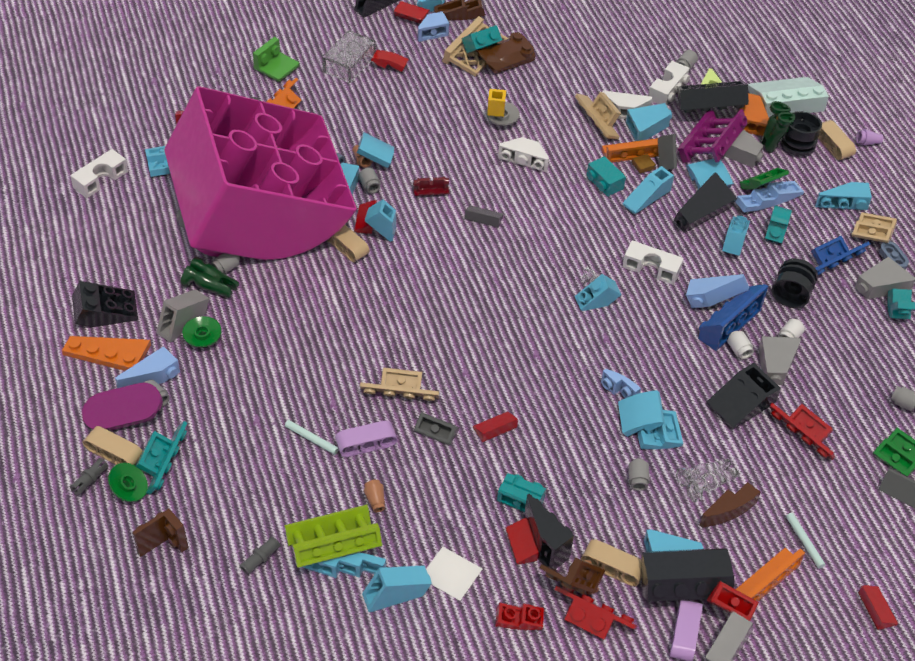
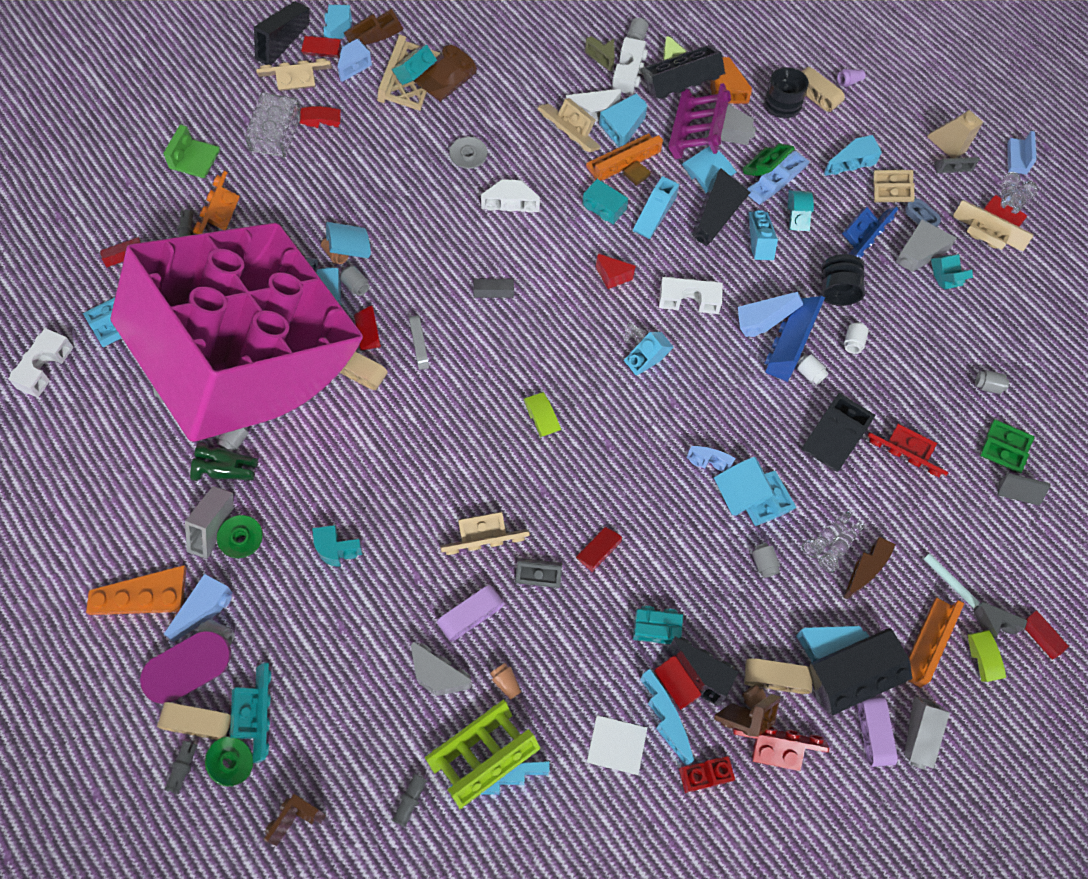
camera: 20 degrees left, 15 degrees up
black slope [72,281,138,327] -> none
light aqua bar [285,420,339,455] -> none
medium azure slope [362,565,432,612] -> none
medium azure slope [365,199,397,242] -> none
dark red hinge [413,176,449,196] -> none
yellow brick [487,89,506,117] -> none
dark grey slope [658,134,677,171] -> none
red slope [707,581,759,621] -> none
light aqua slope [748,77,829,117] -> none
light grey slope [758,336,801,385] -> none
dark green piece [761,101,795,153] -> none
none -> tan bracket [256,59,332,91]
none -> teal brick [312,525,363,567]
none -> light grey beam [409,315,429,370]
none -> light grey slope [411,642,472,696]
none -> lime slope [524,392,561,438]
none -> olive slope [585,36,615,72]
none -> red slope [595,254,636,289]
none -> medium azure slope [640,669,694,766]
none -> lime slope [968,630,1006,682]
none -> dark grey slope [973,602,1027,638]

